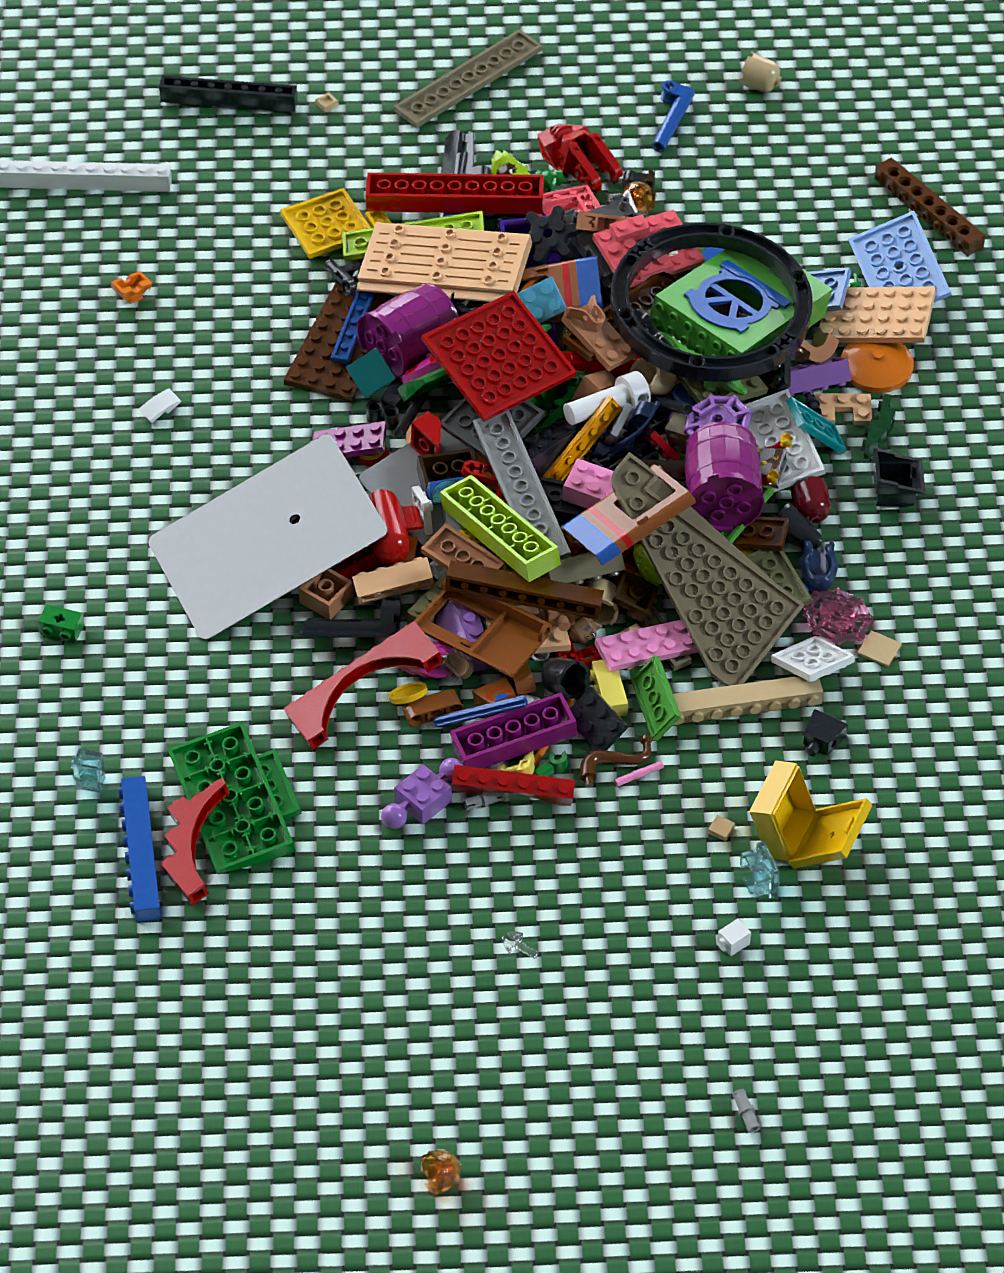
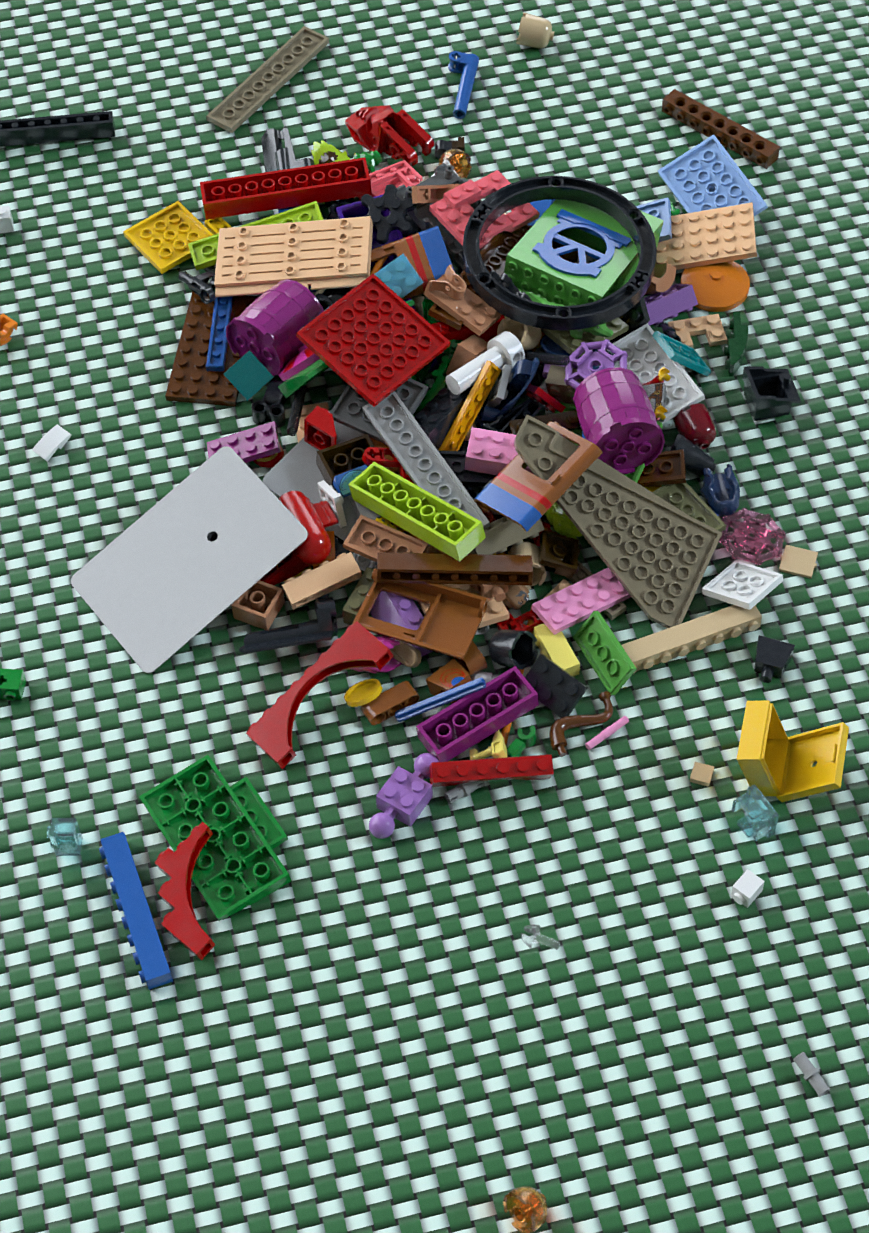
camera: 10 degrees left, 5 degrees up
tan tile [315,92,339,113] -> none

